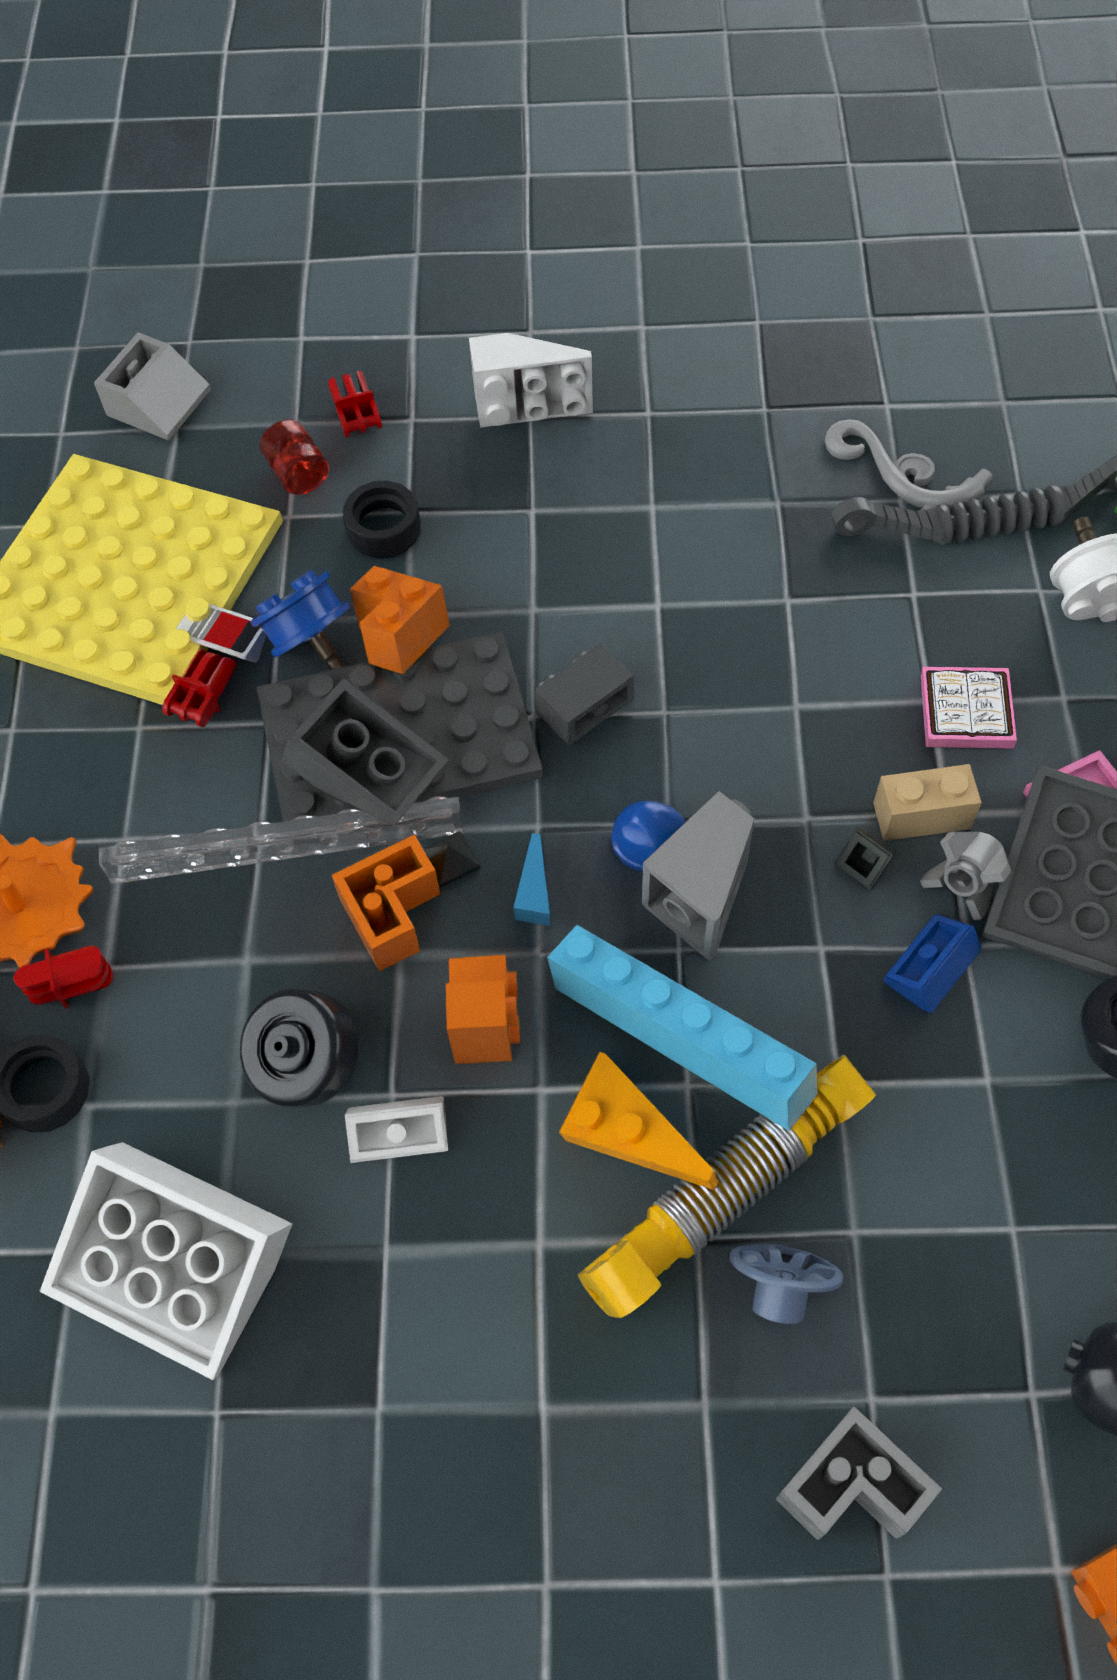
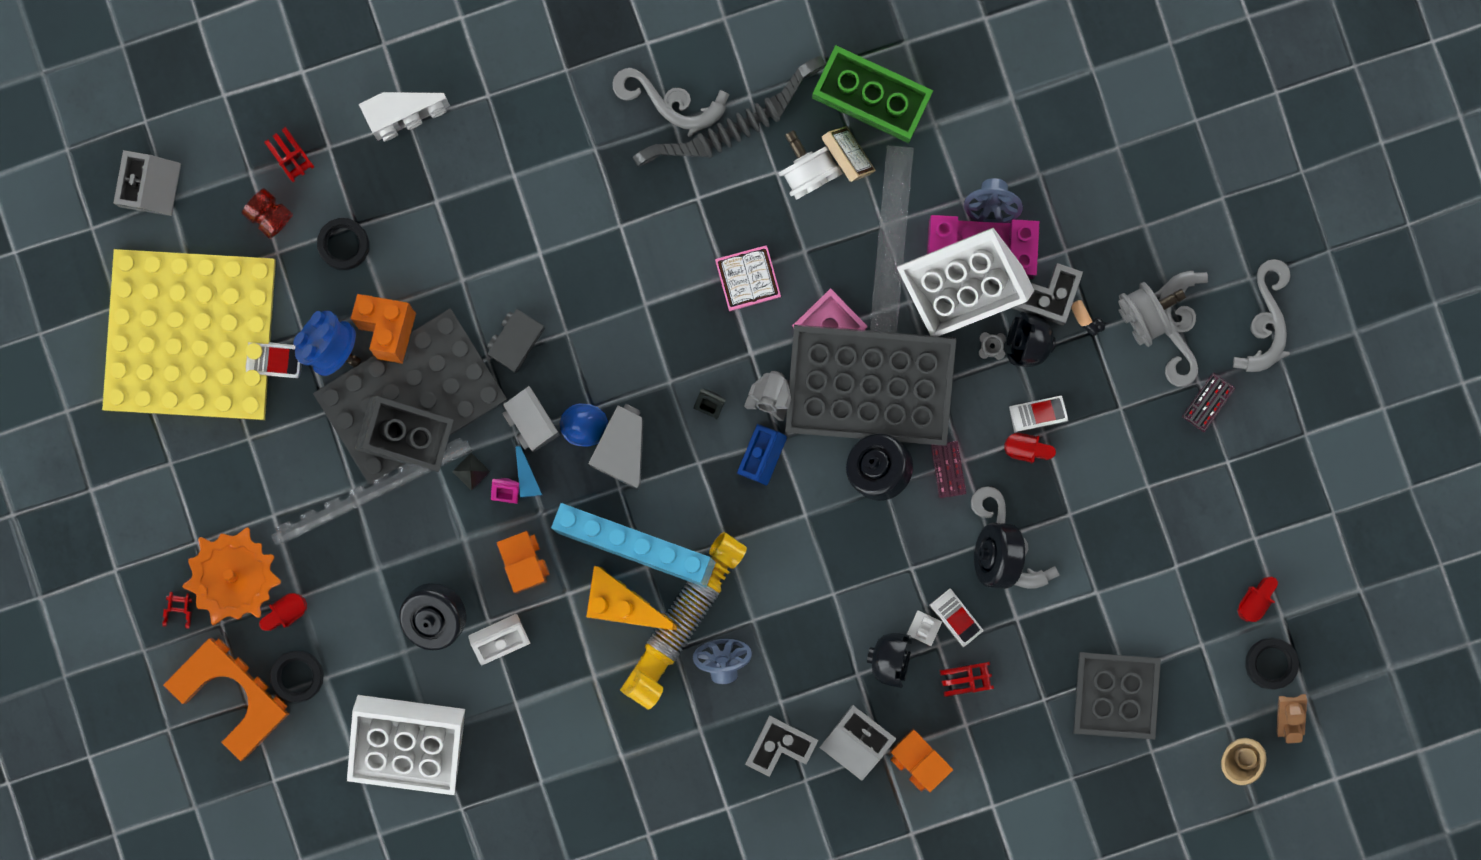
camera: 25 degrees left, 25 degrees up
red arm [162,648,237,727] -> none
orange brick [331,834,441,972] -> none
tan brick [873,764,982,841] -> none
none -> dark pink slope [491,478,519,504]
none -> light grey slope [502,386,560,452]
none -> light grey slope [819,705,896,781]

